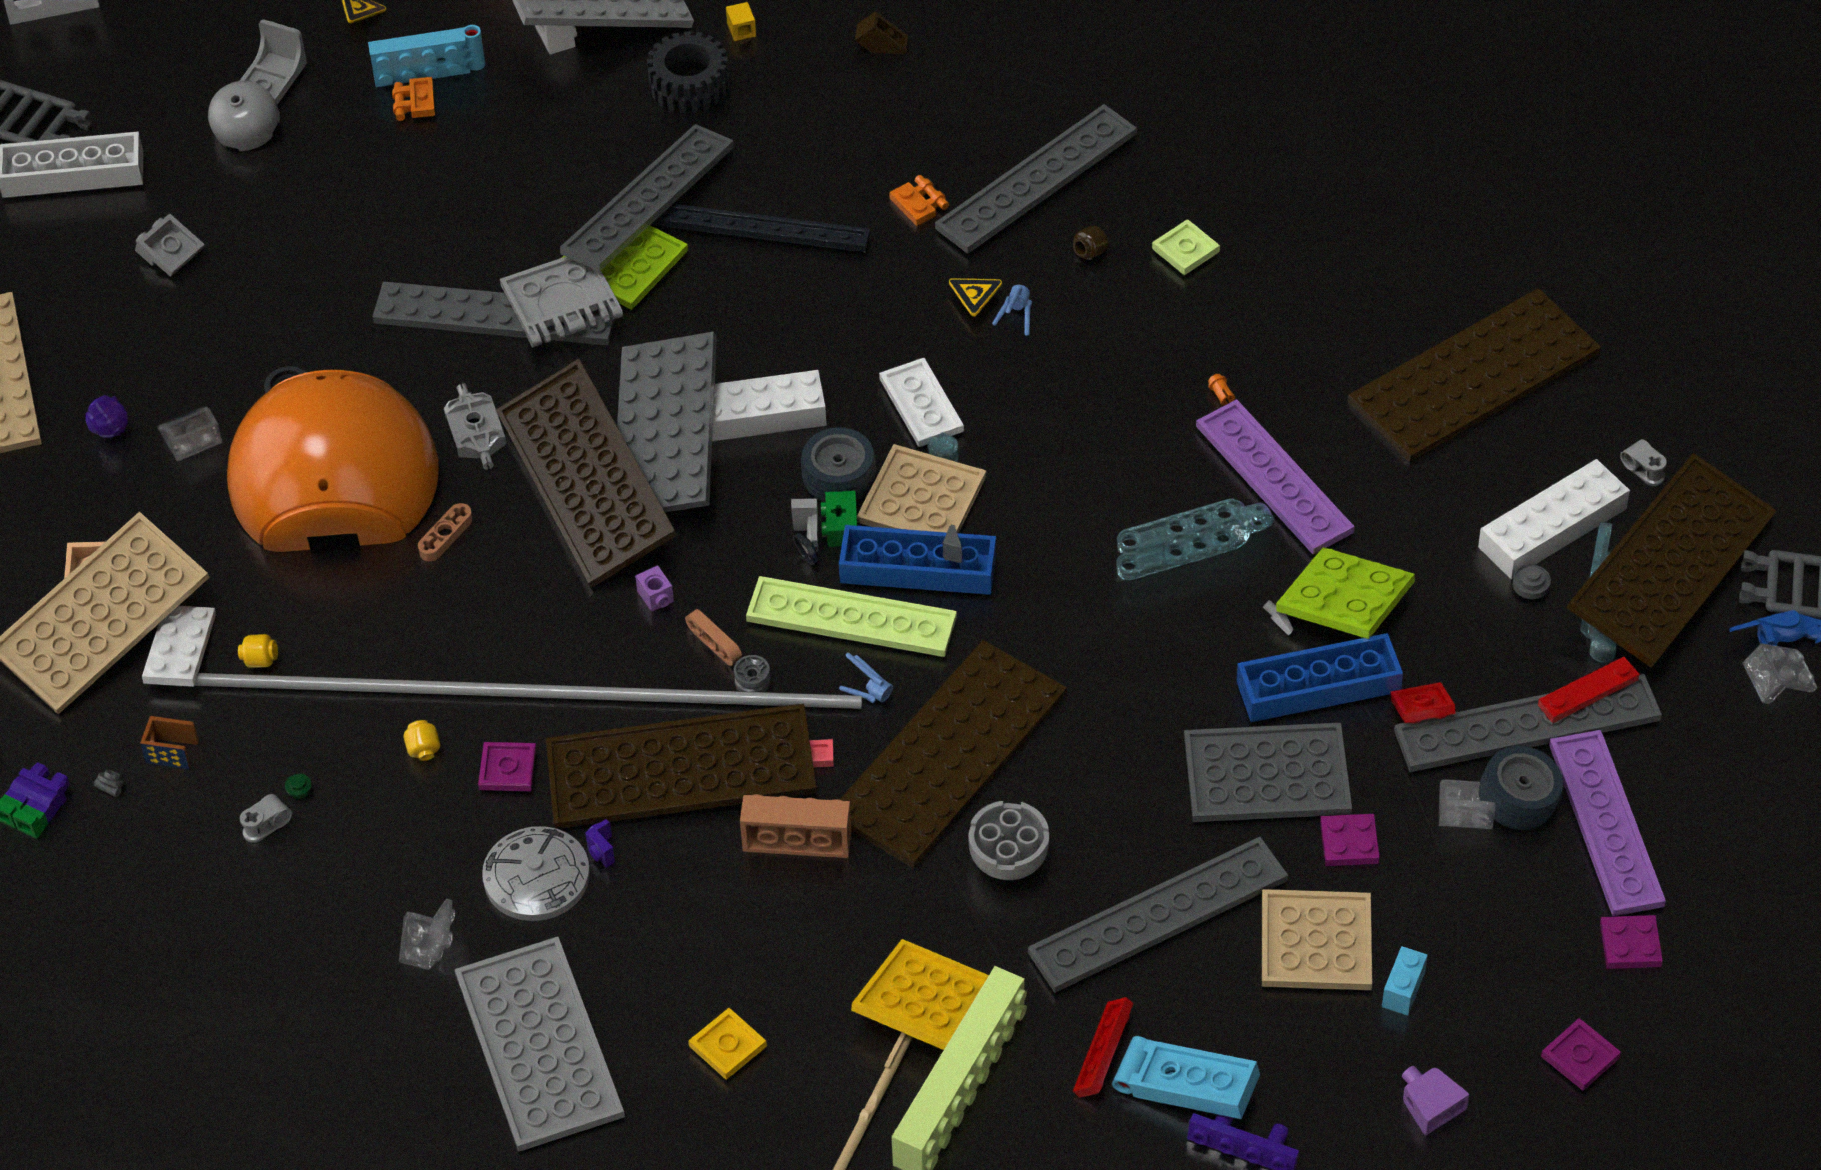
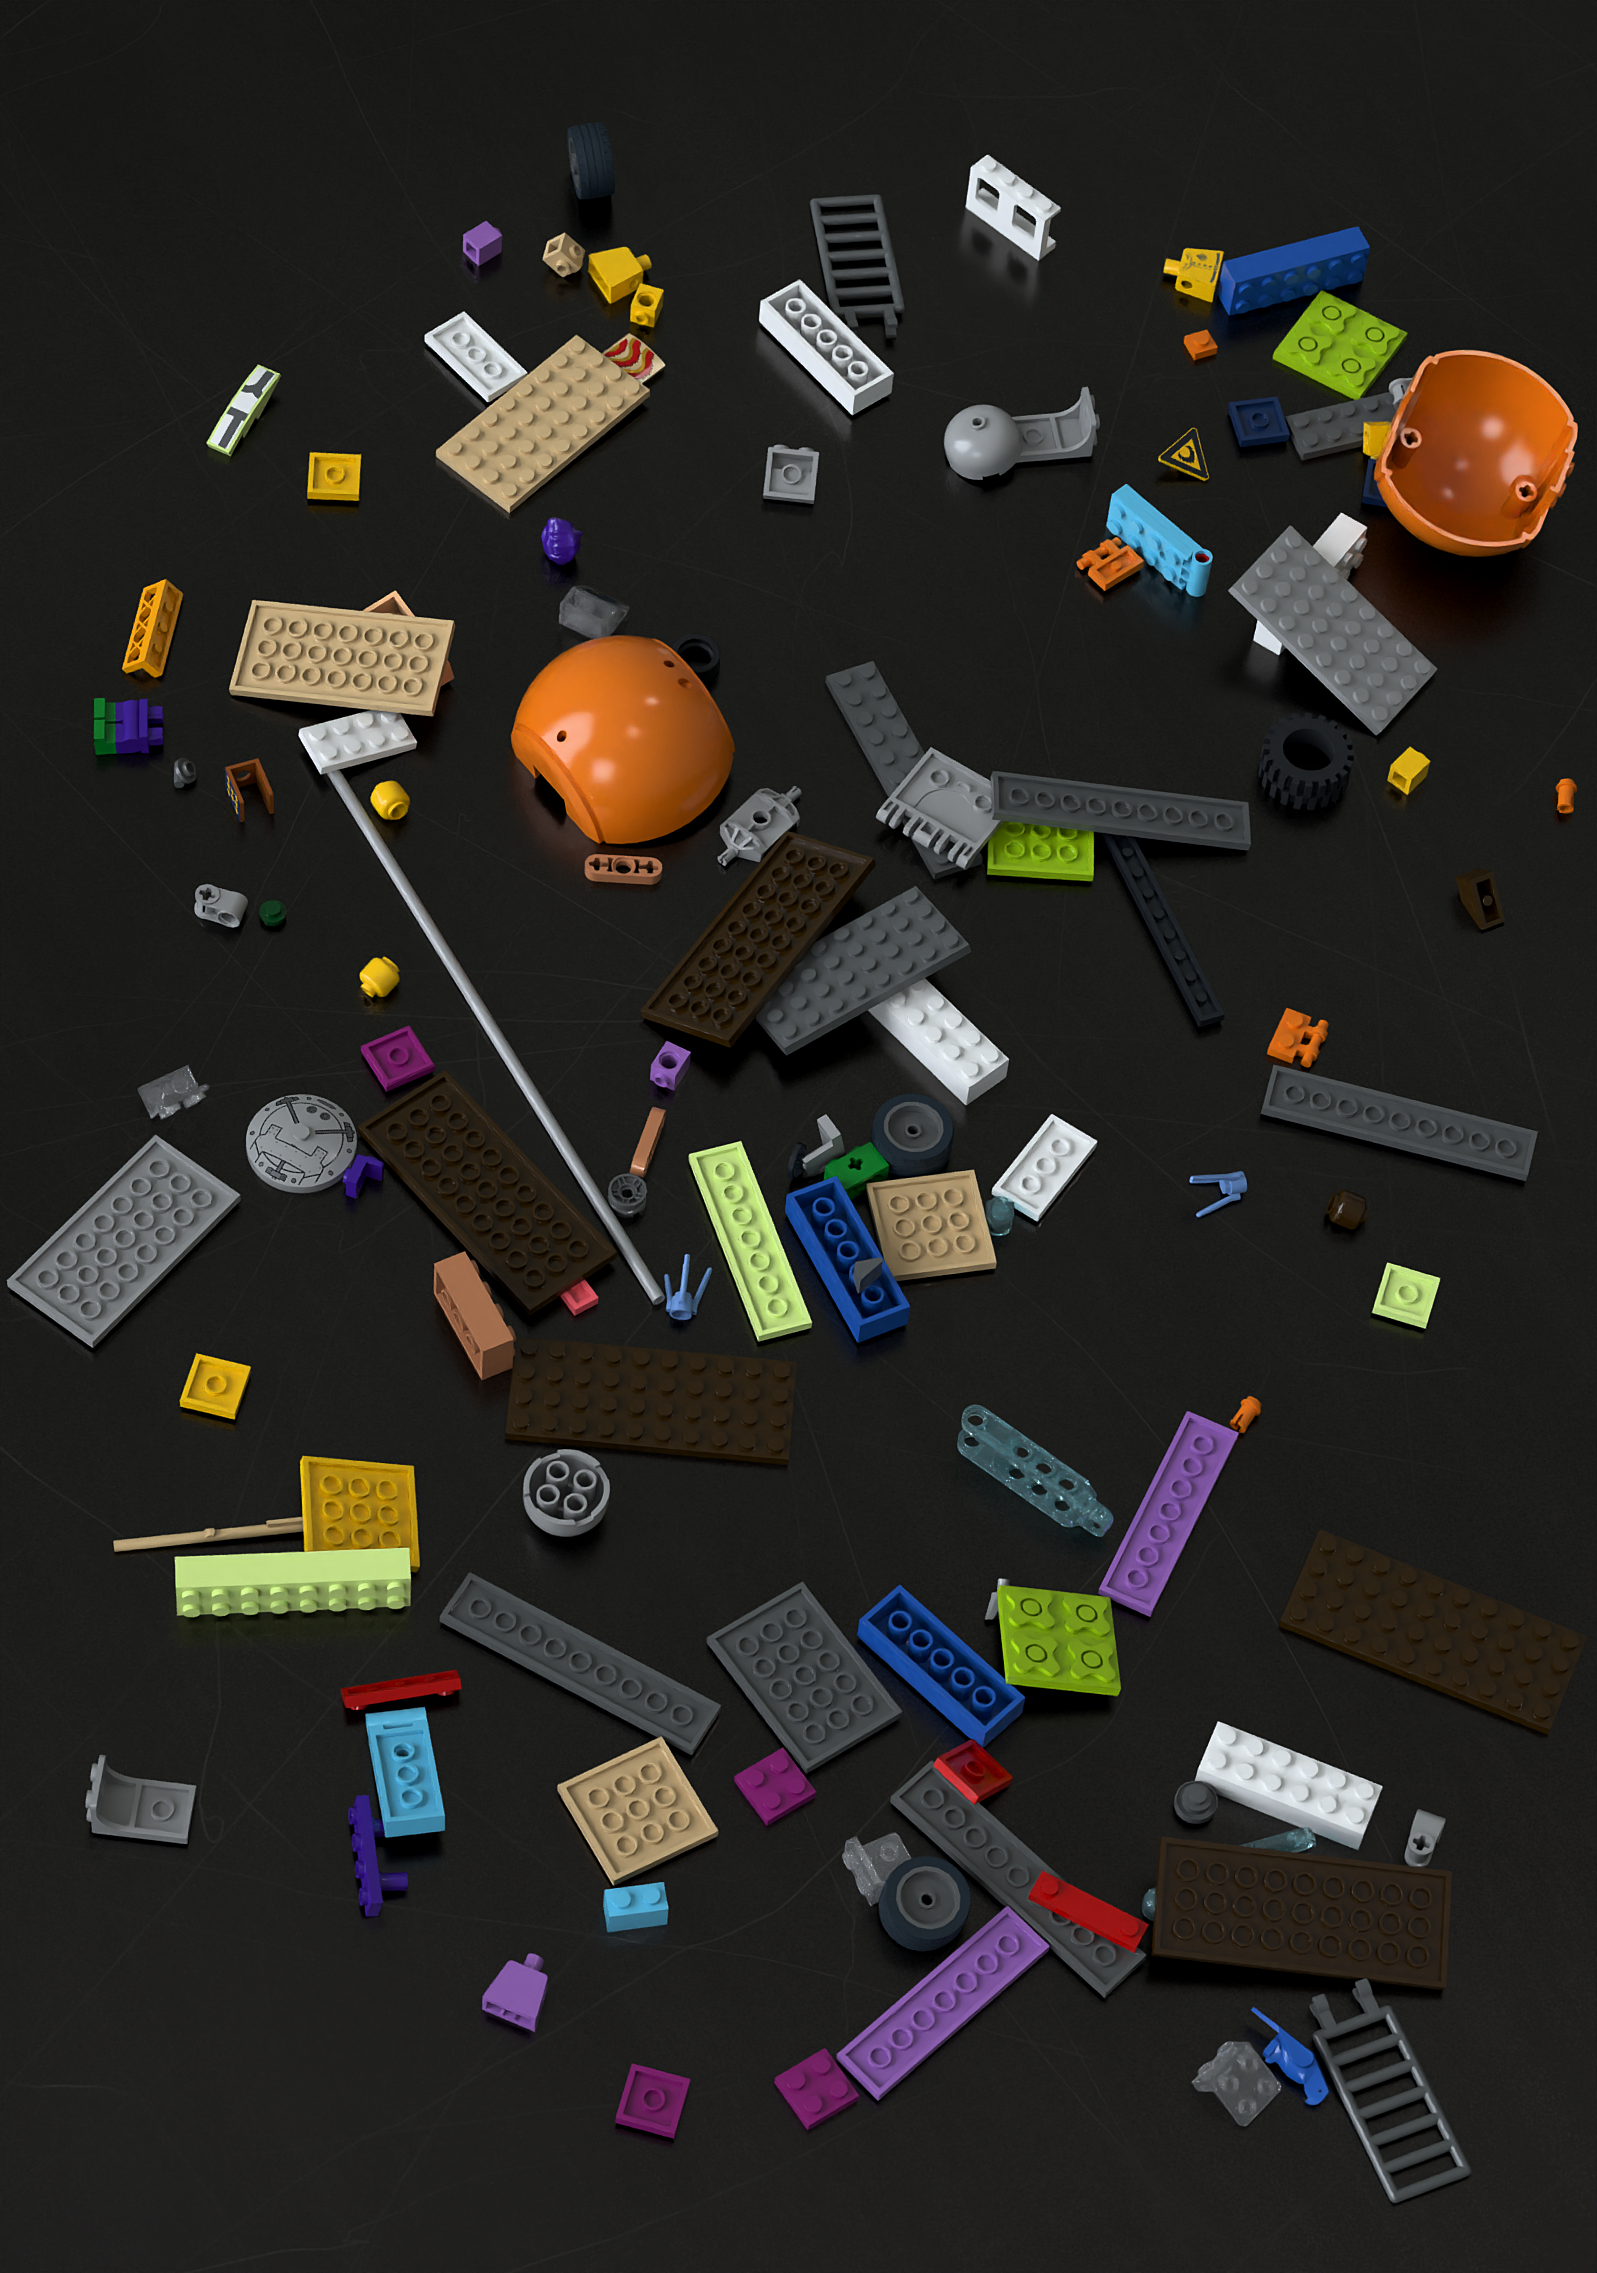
camera: 50 degrees right, 5 degrees up
black piece [949,279,1002,316] -> none

